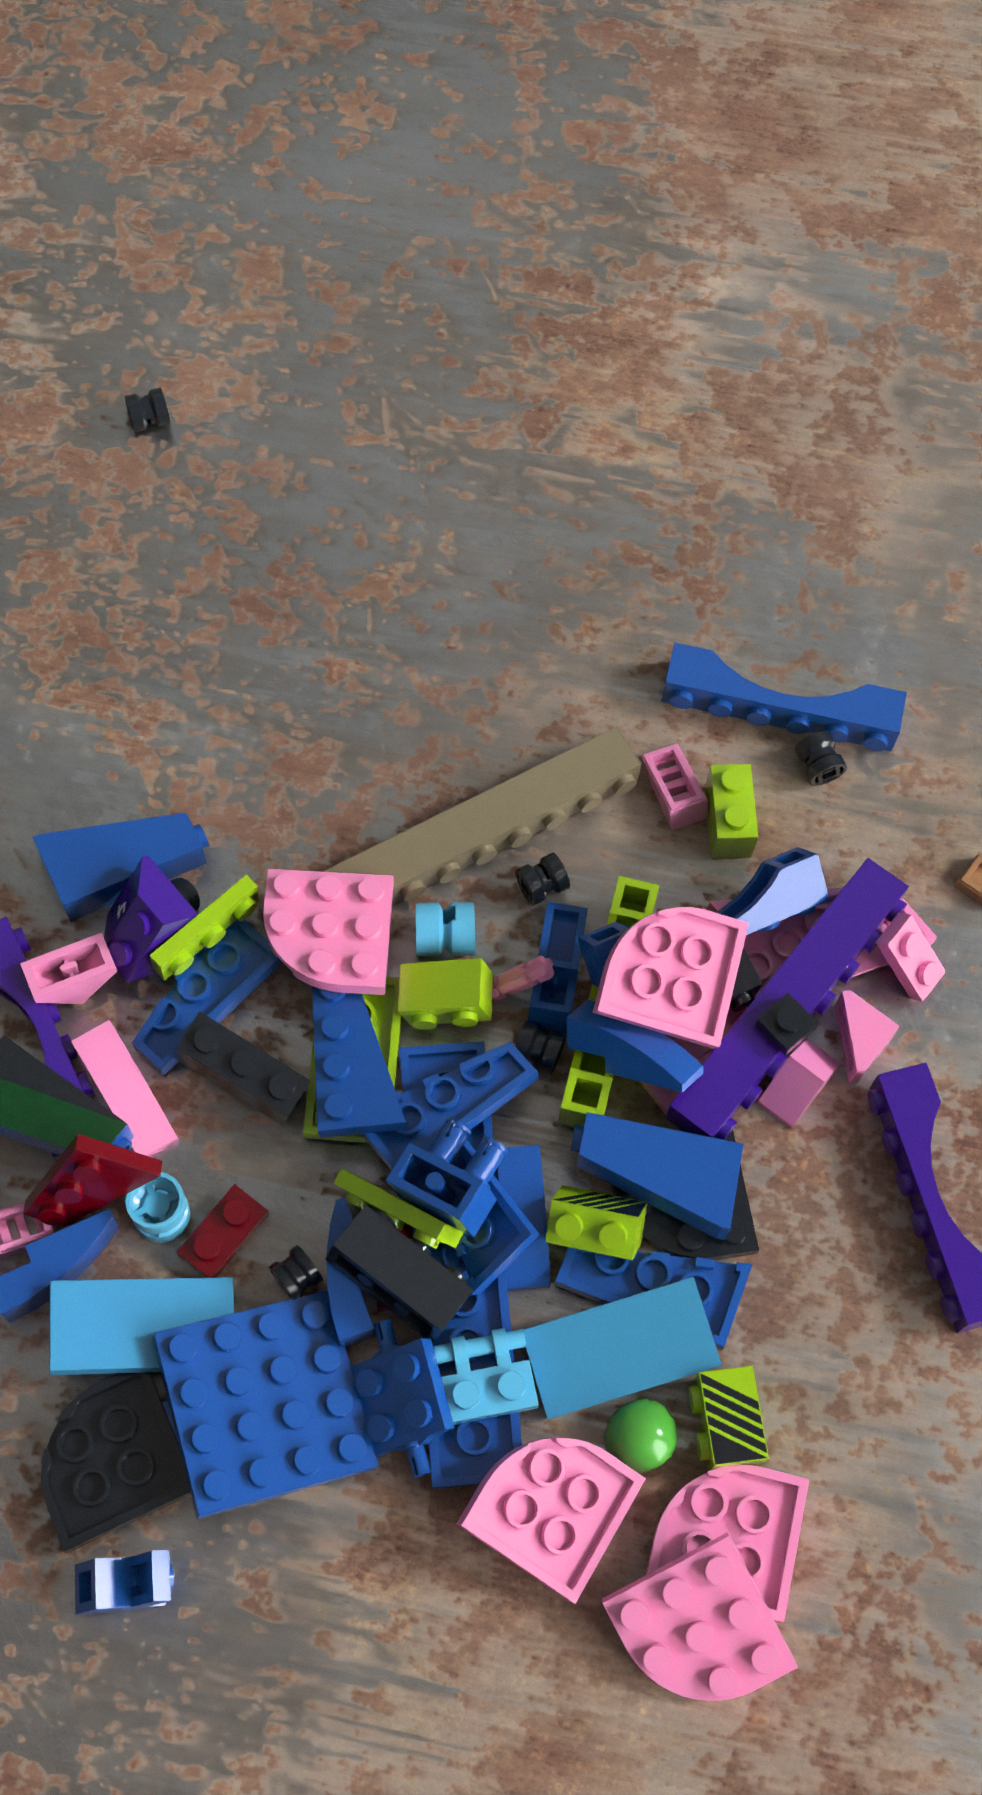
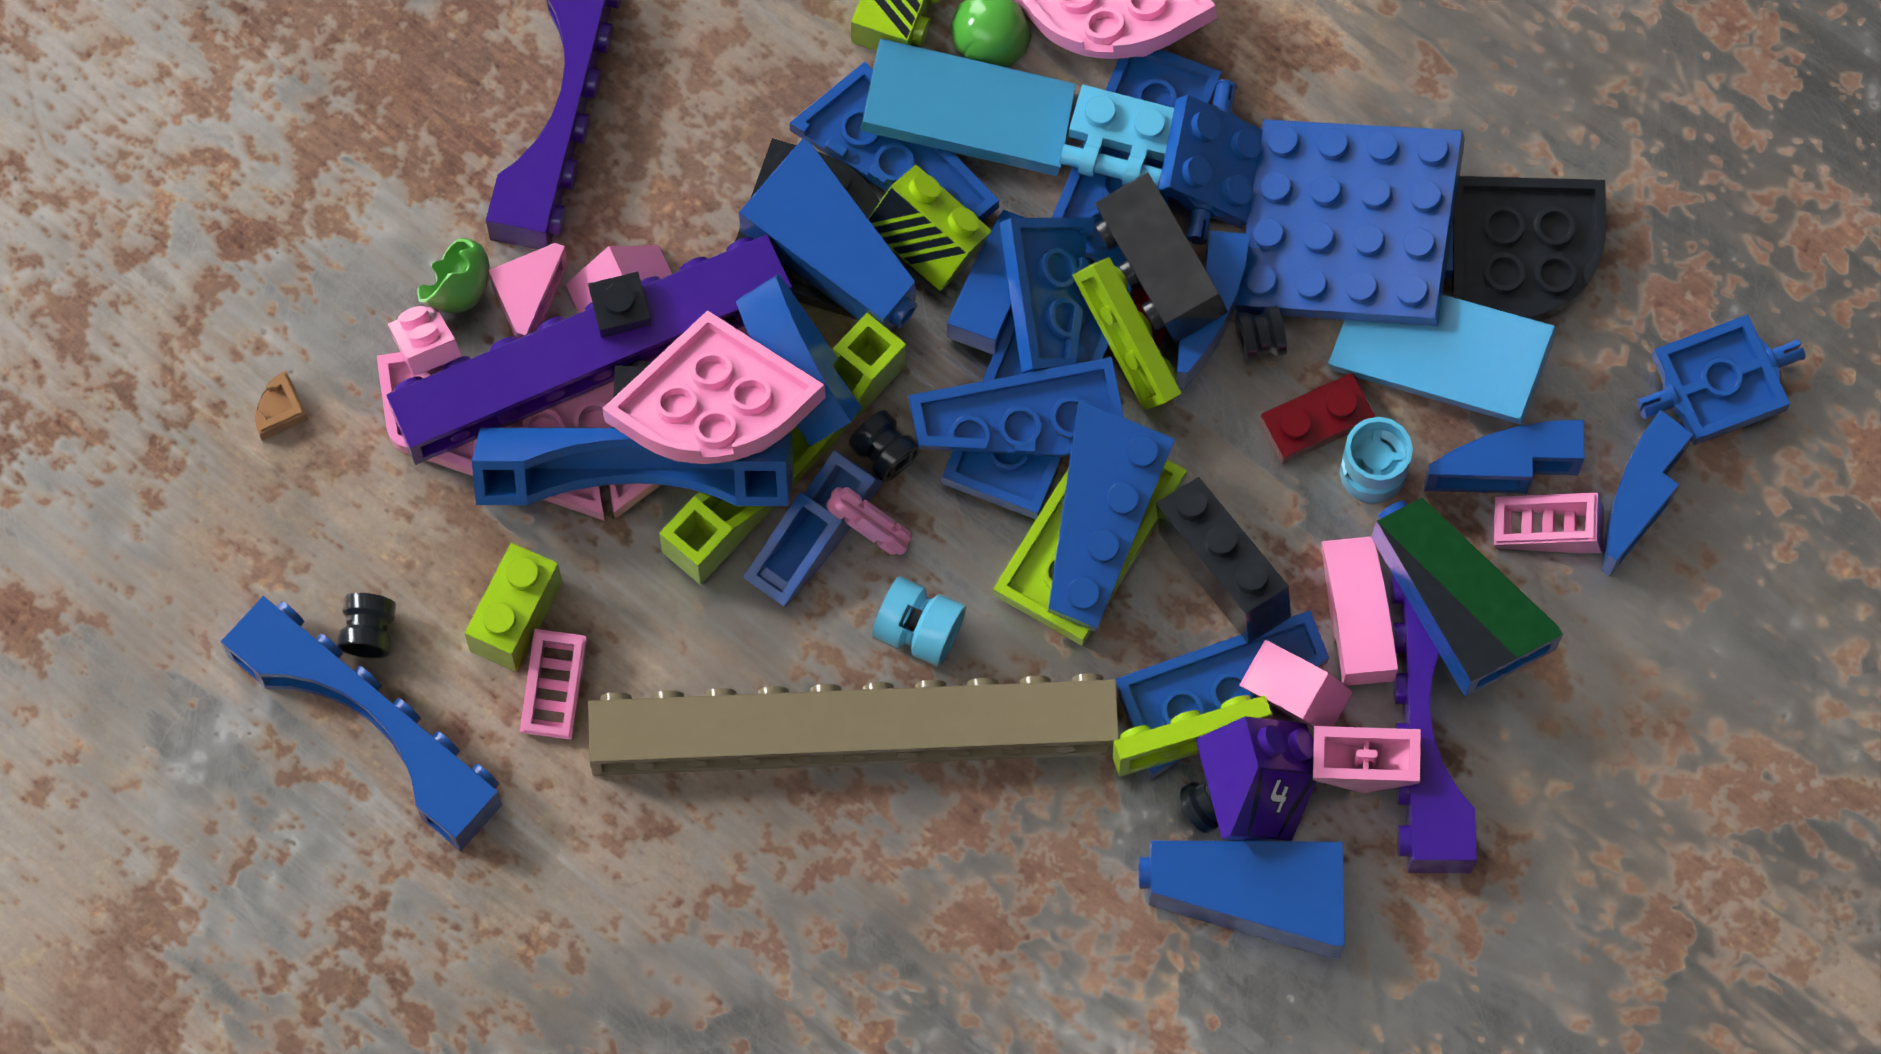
camera: 150 degrees left, 5 degrees up
dark red wing [23,1134,162,1227] -> none
blue brick [75,1550,174,1615] -> none
bright pink plate [263,869,394,995] -> none
blue brick [386,1117,509,1238] -> none
lime brick [398,958,493,1030] -> none
black wheel [515,852,571,906] -> none
none -> bright green hair [417,238,490,314]
none -> bright pink slope [1239,640,1353,730]

